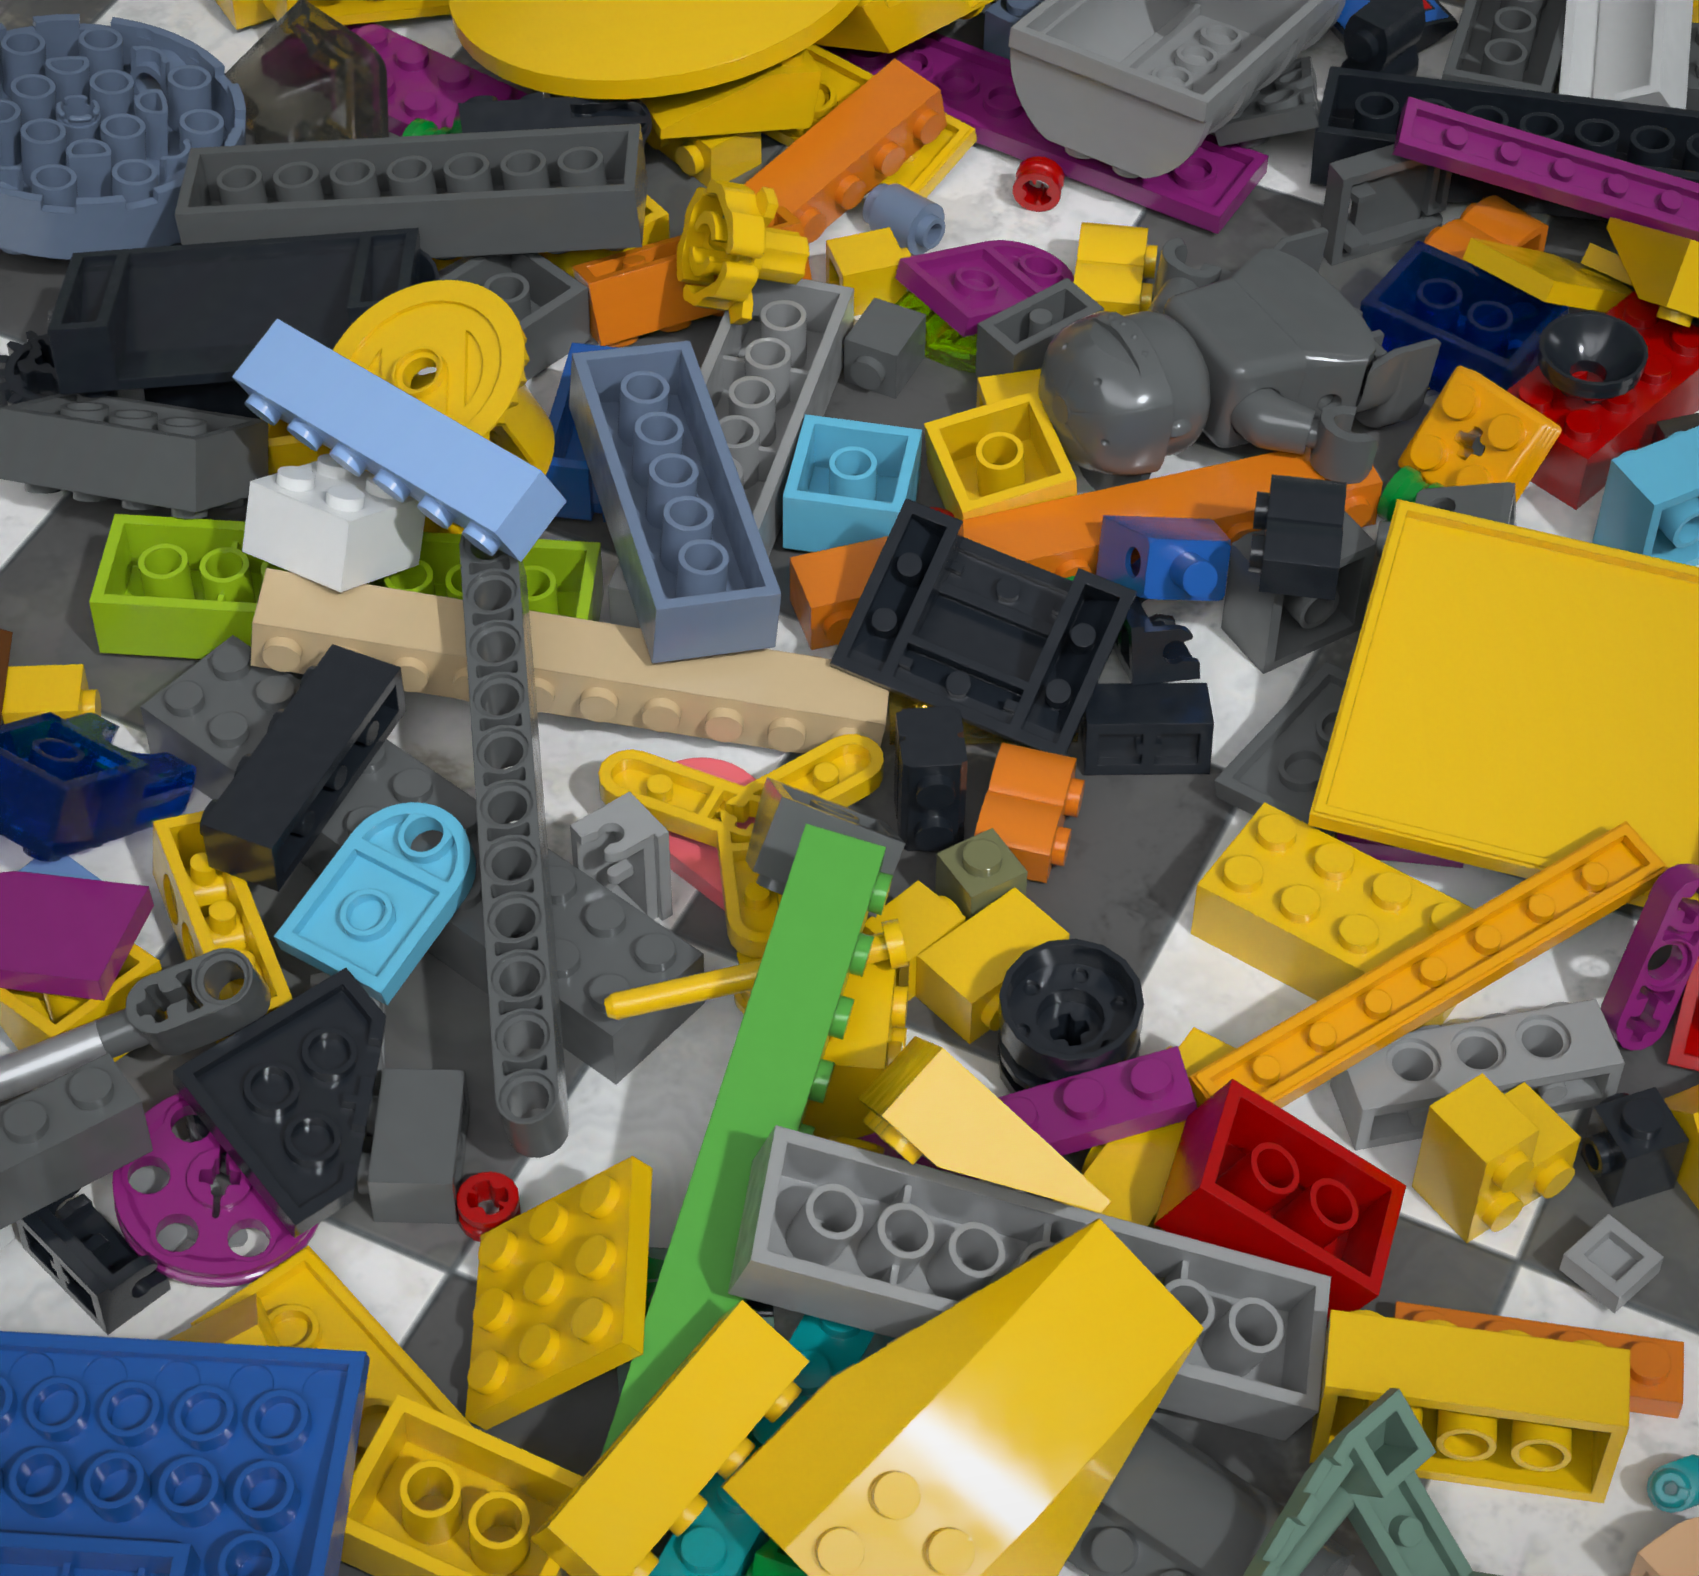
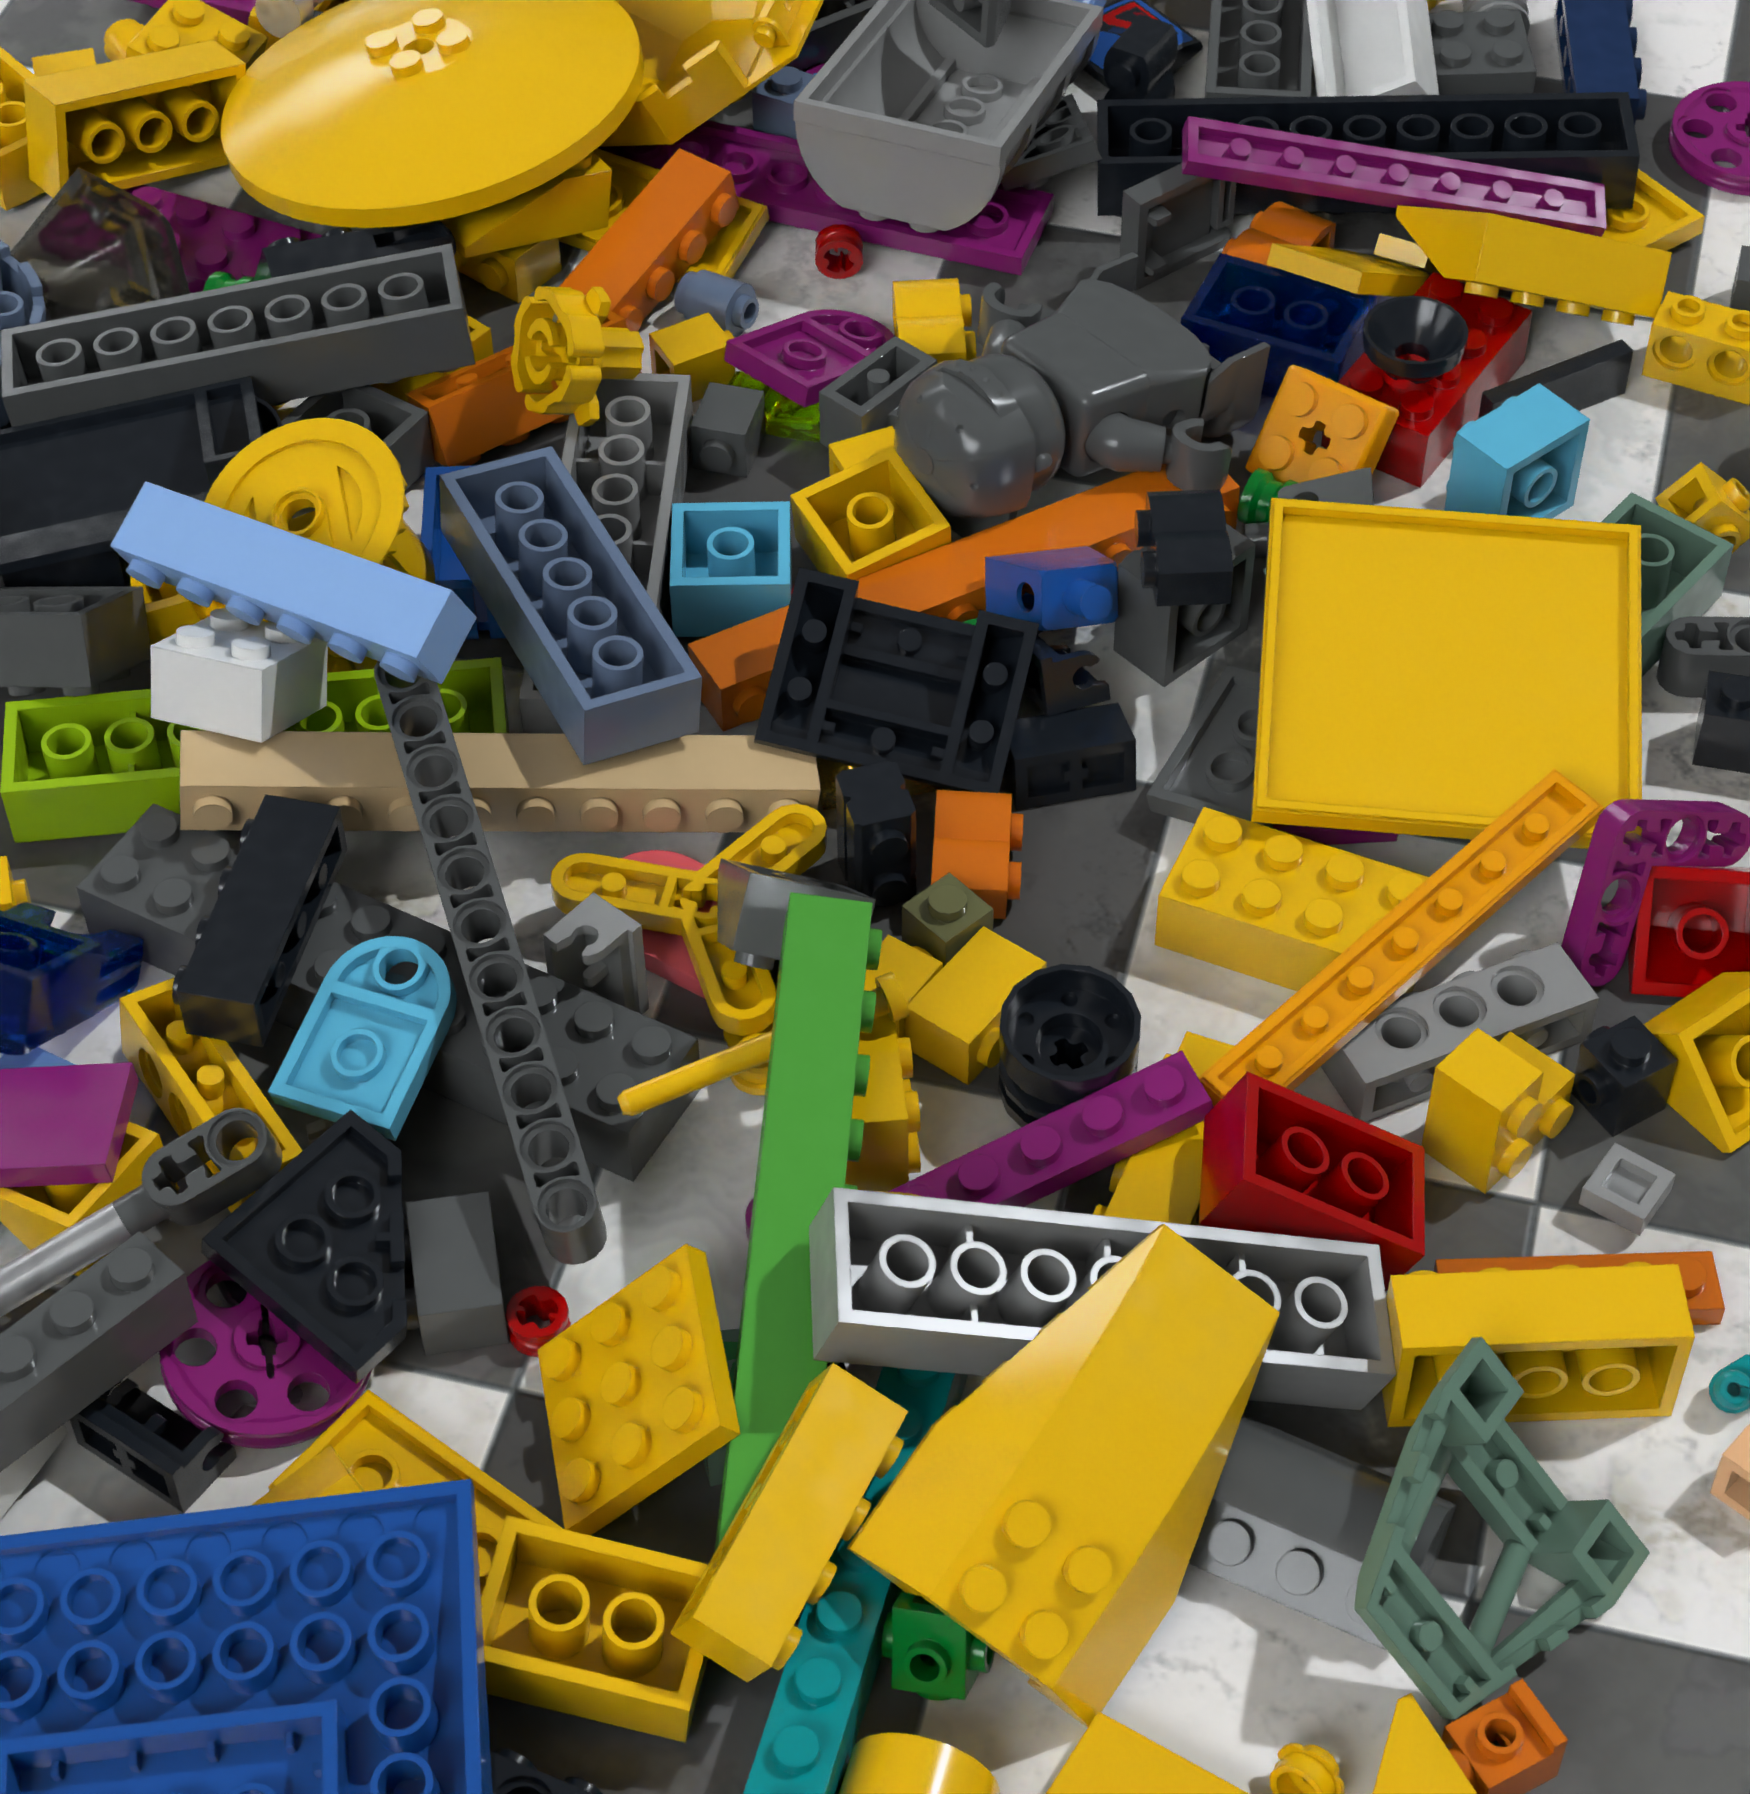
camera: 10 degrees left, 0 degrees up
yellow slope [858,1036,1111,1213] -> none

